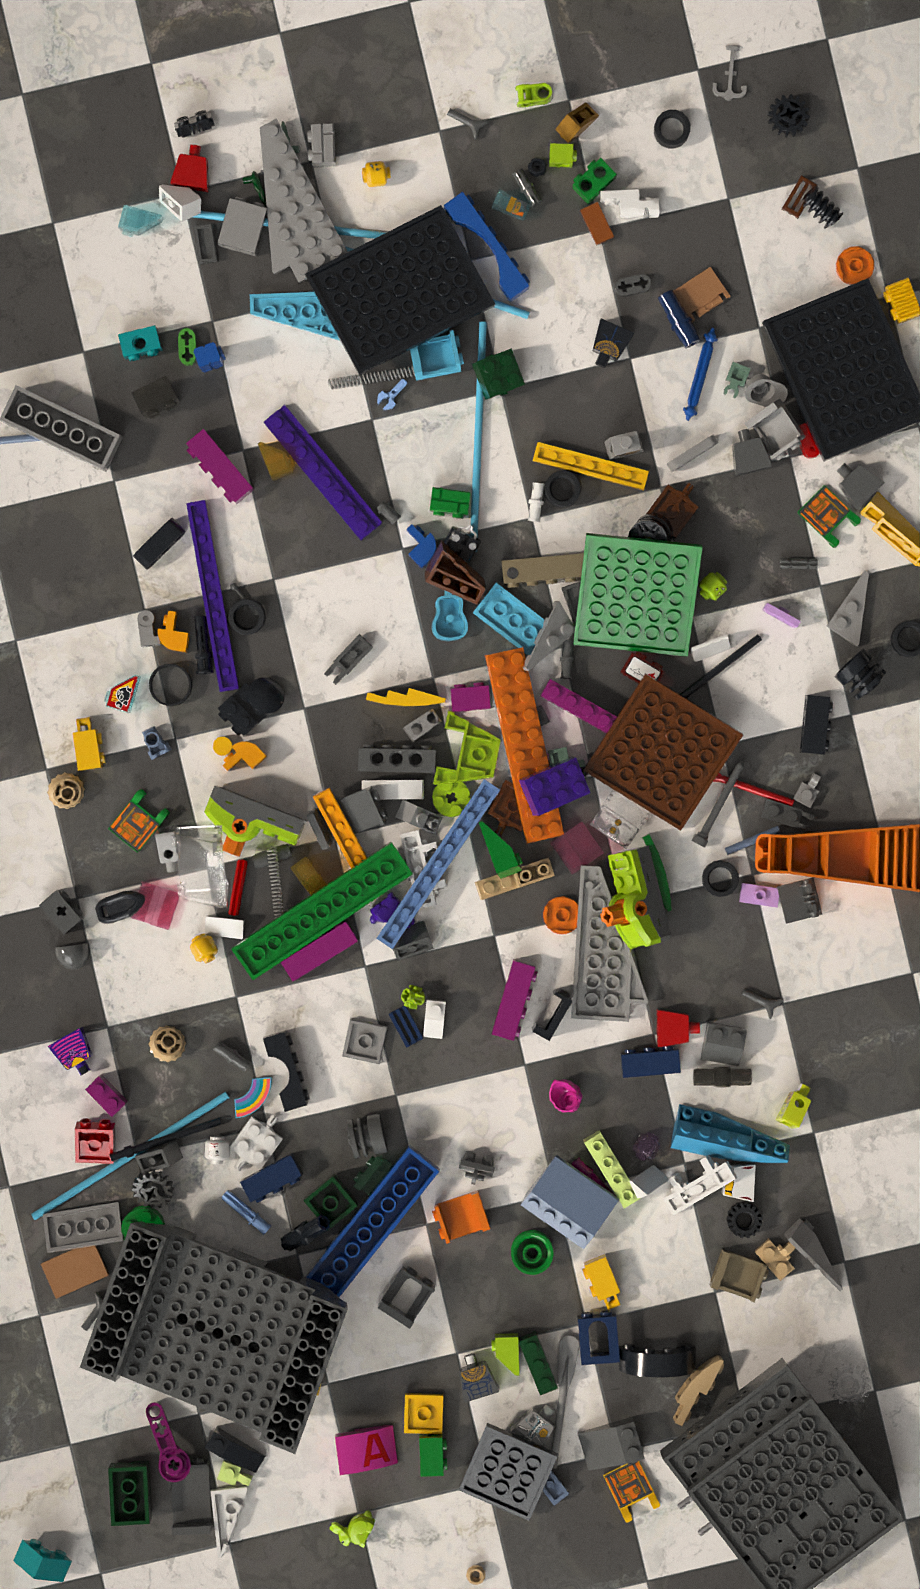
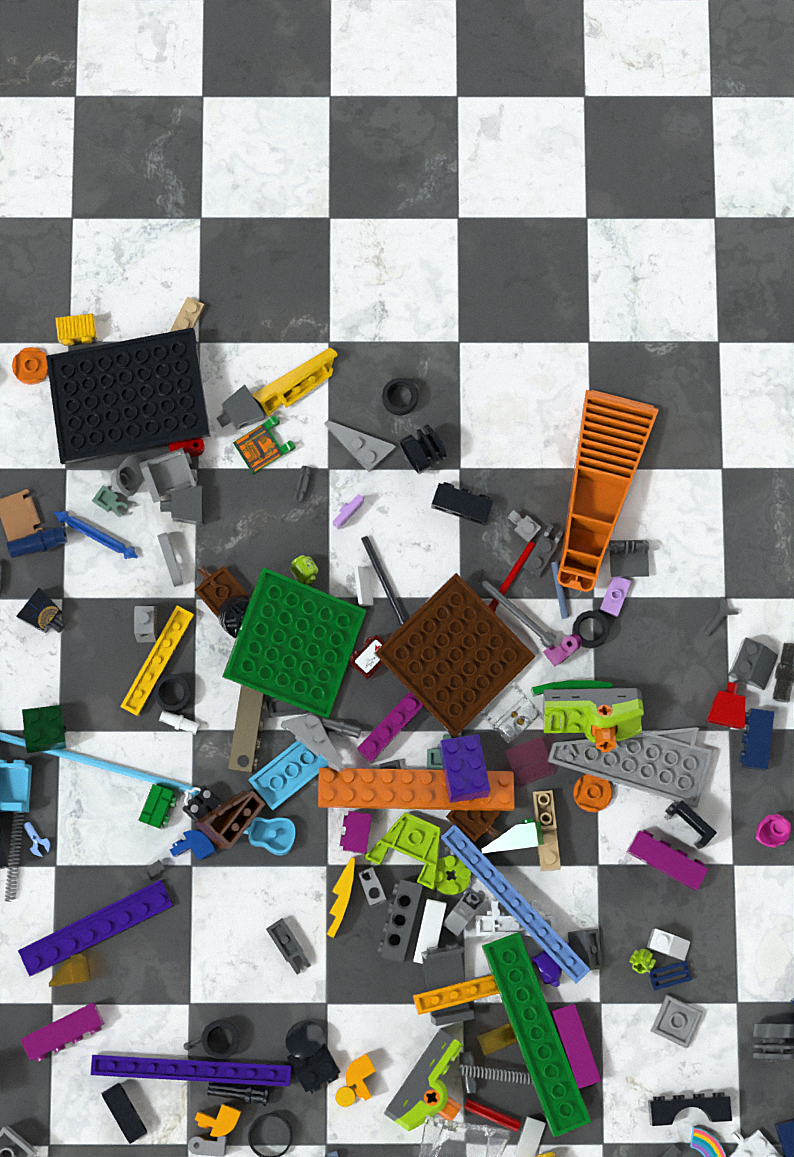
camera: 75 degrees left, 10 degrees down
none -> magenta leg [543,633,582,667]

